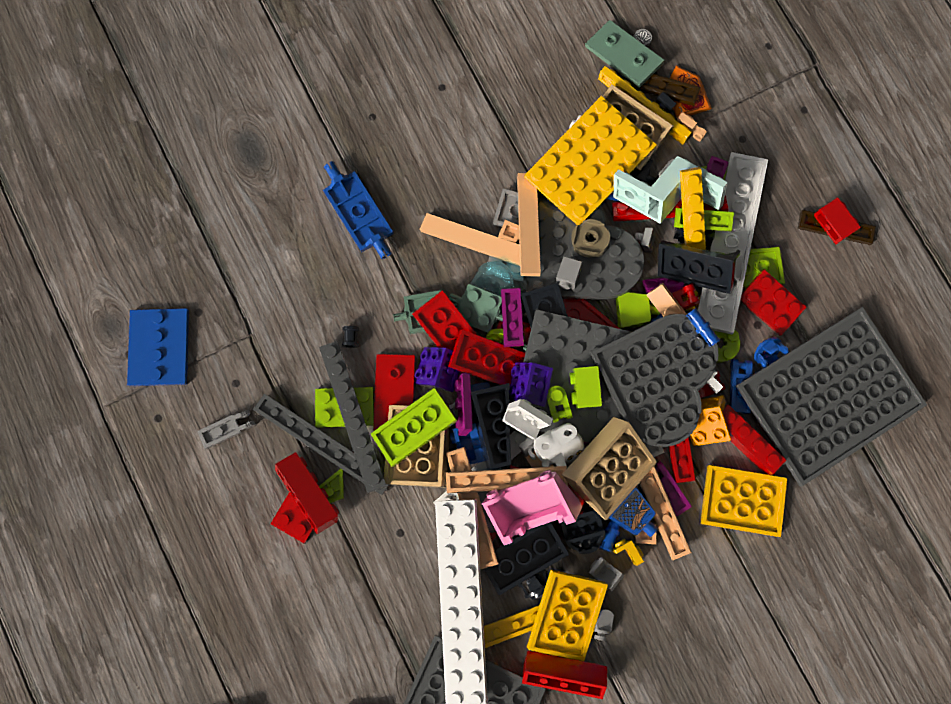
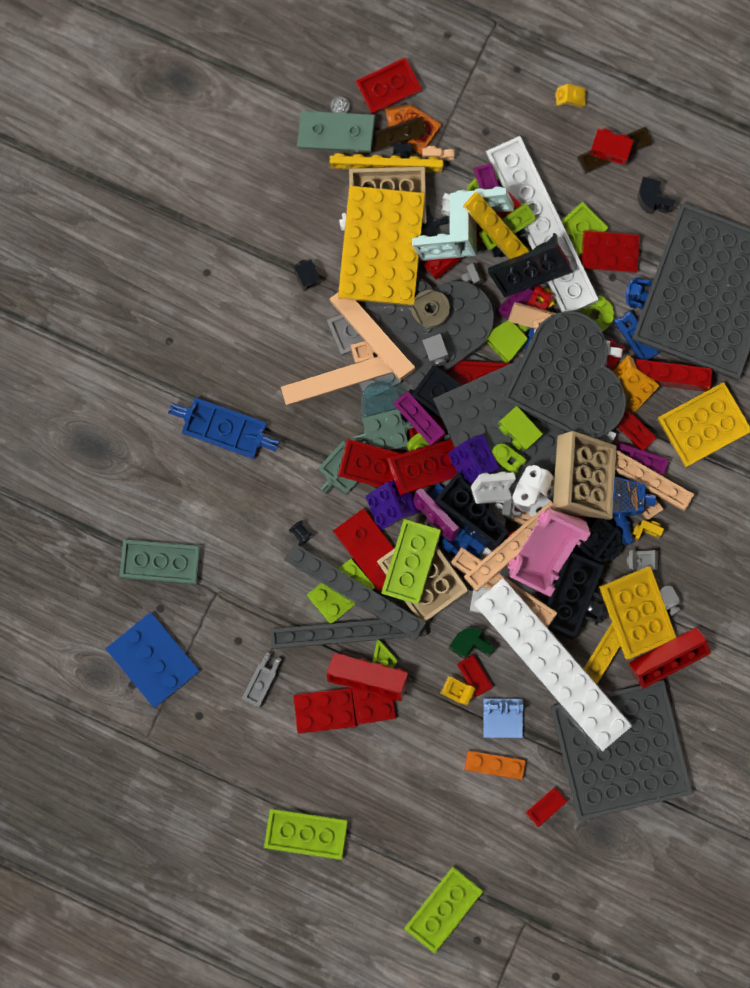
camera: 40 degrees left, 0 degrees up
blue pin [685,308,721,347] -> none
none -> sand green plate [119,539,200,585]
none -> lime plate [264,809,347,860]
none -> red plate [293,688,356,734]
none -> black brick [294,259,321,292]
none -> red plate [355,57,422,115]
none -> yellow bracket [440,676,475,705]
none -> dark green brick [448,628,494,659]
none -> red tile [456,654,493,698]
none -> orange plate [464,751,525,780]
none -> light blue hinge [484,699,523,738]
none -> yellow bracket [556,83,586,108]
none -> black brick [638,176,676,215]

